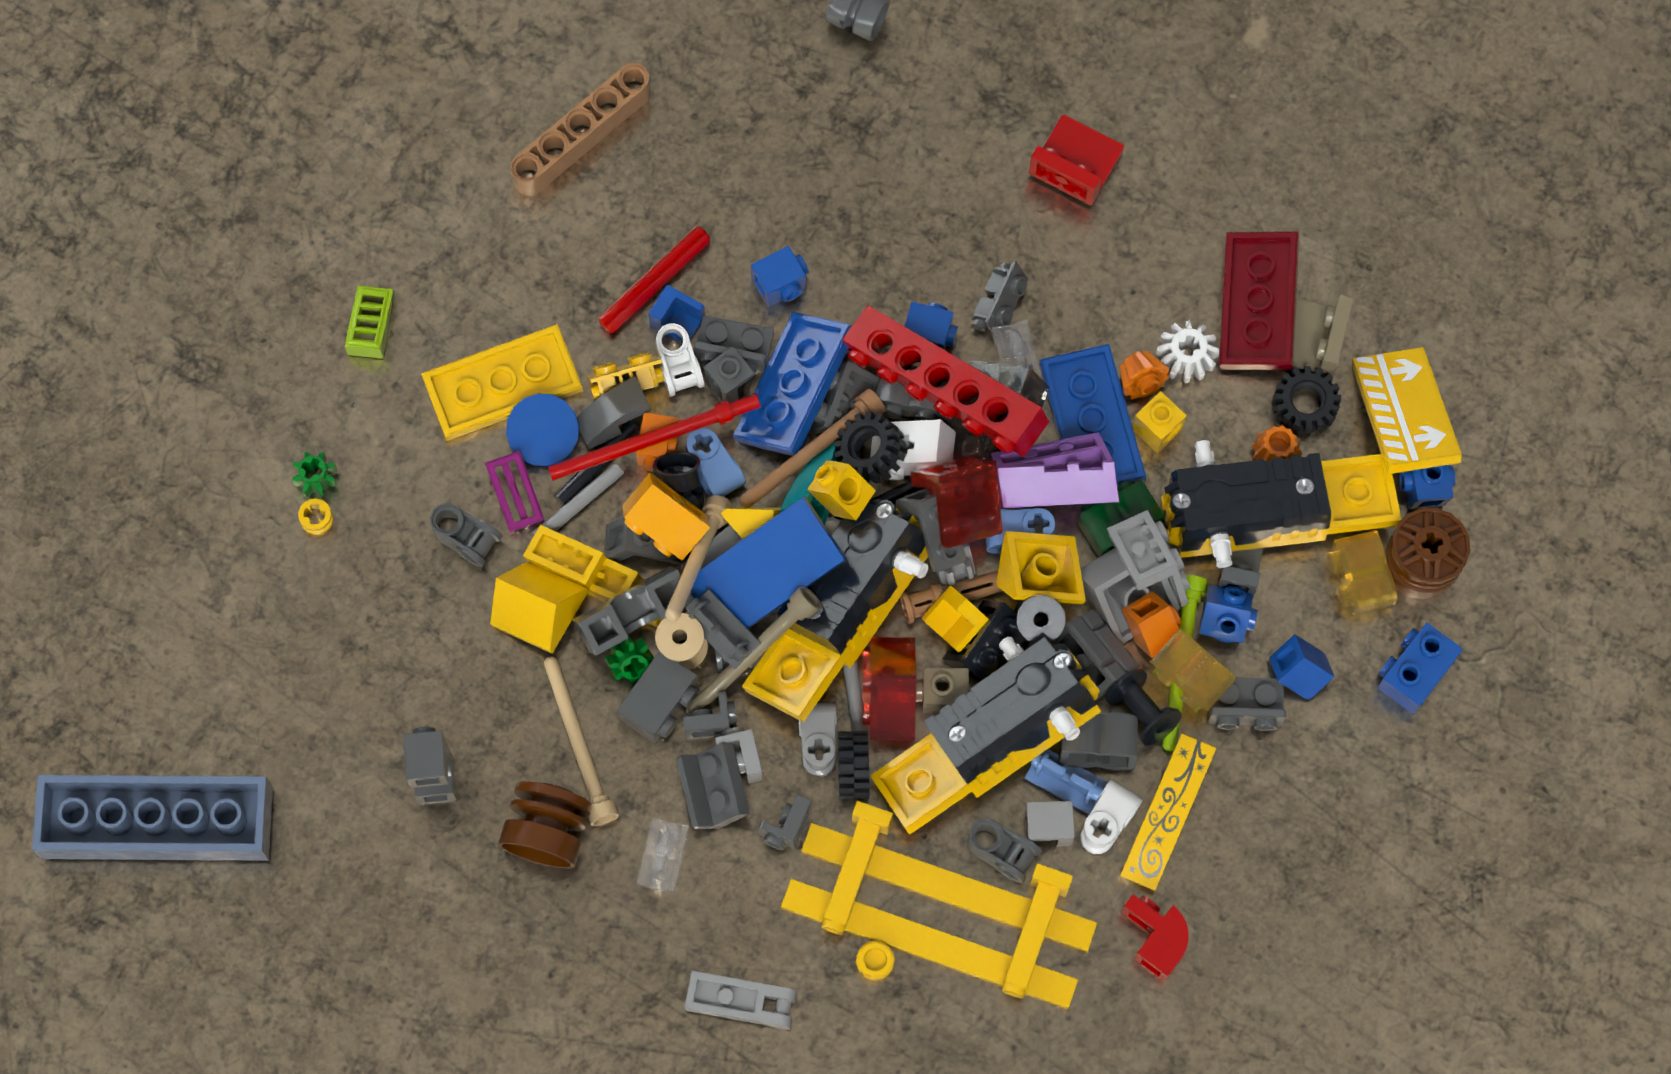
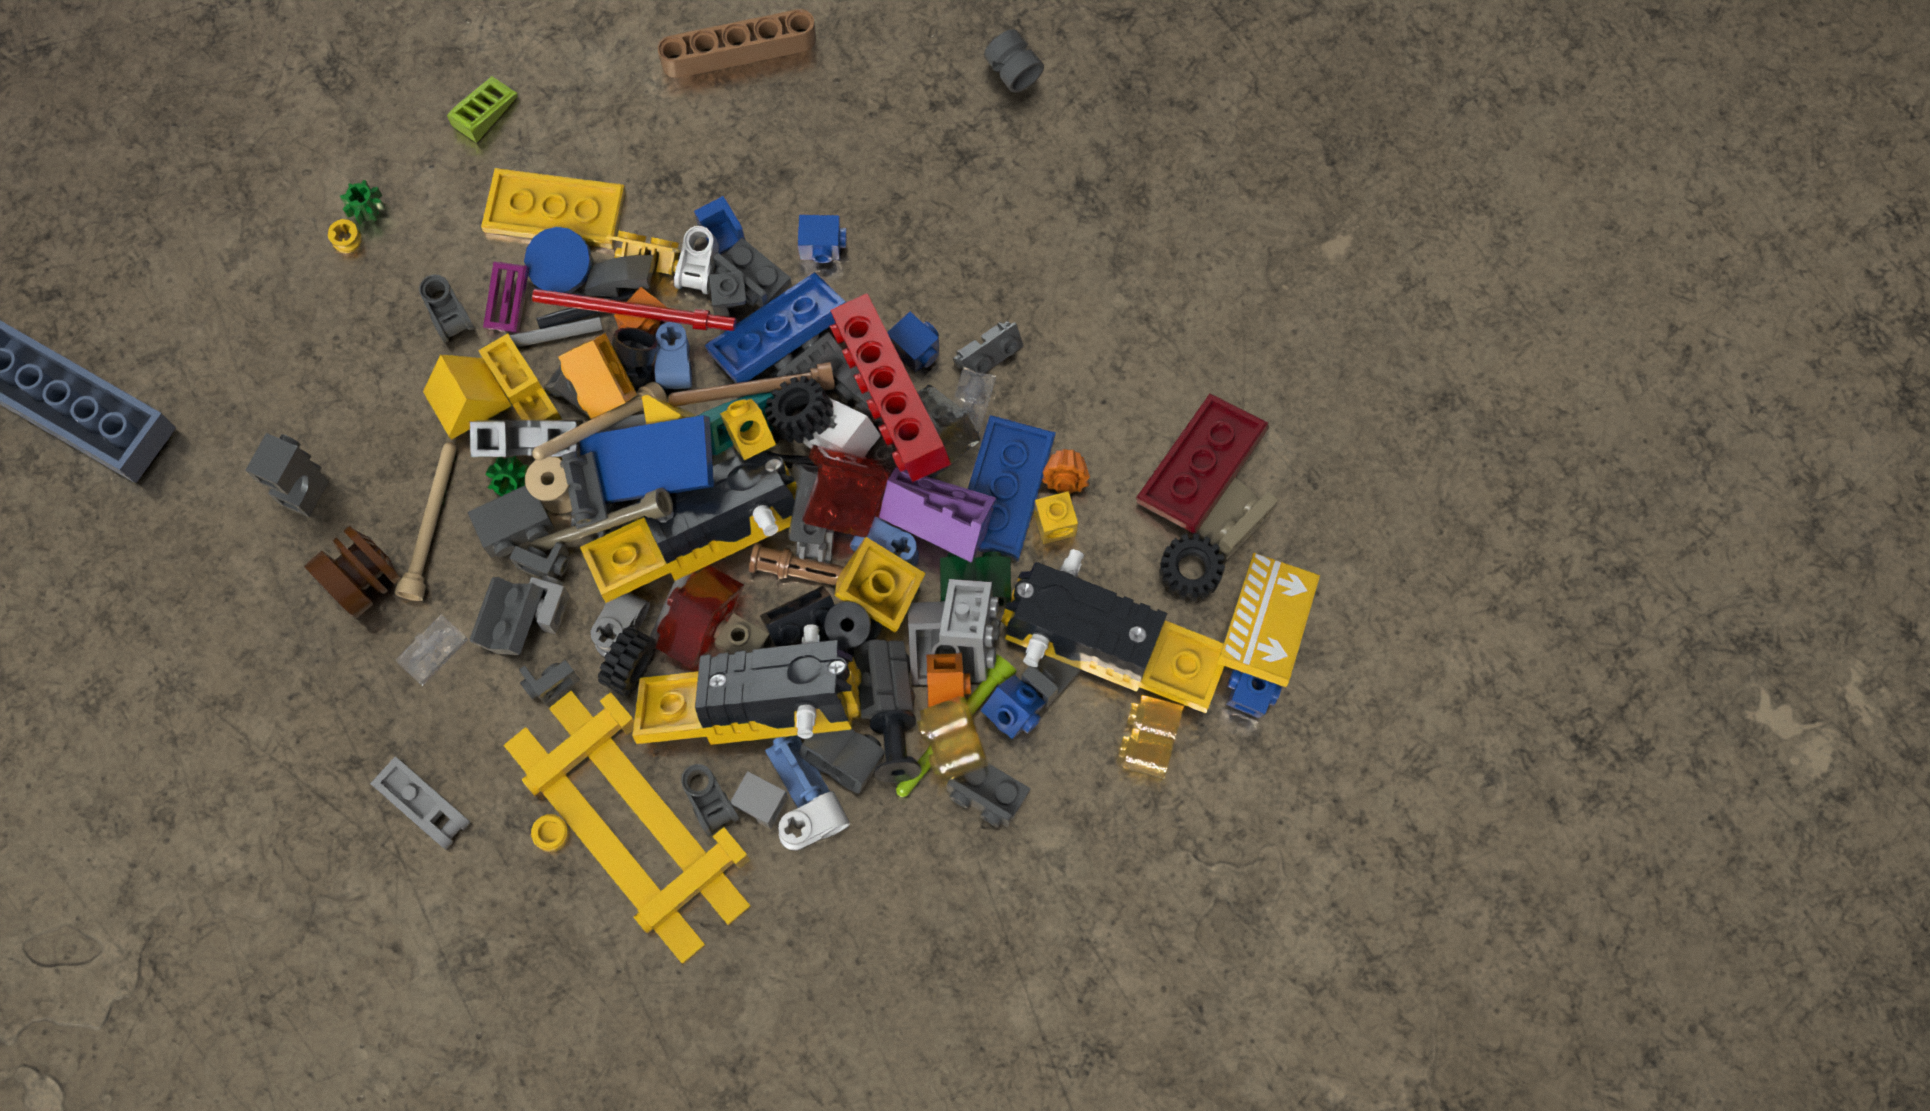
camera: 30 degrees right, 0 degrees up
red axle [599,226,710,334] -> none
yellow panel [922,585,989,652] -> none
red bracket [1029,115,1124,206] -> none
yellow slope [1120,733,1217,891] -> none
red brick [1121,894,1189,983] -> none
white gear [1156,320,1219,384] -> none
orange piece [1251,425,1302,462] -> none
blue panel [1269,634,1335,700] -> none
blue brick [1378,622,1463,715] -> none
reddish brown wheel [1383,508,1470,600] -> none

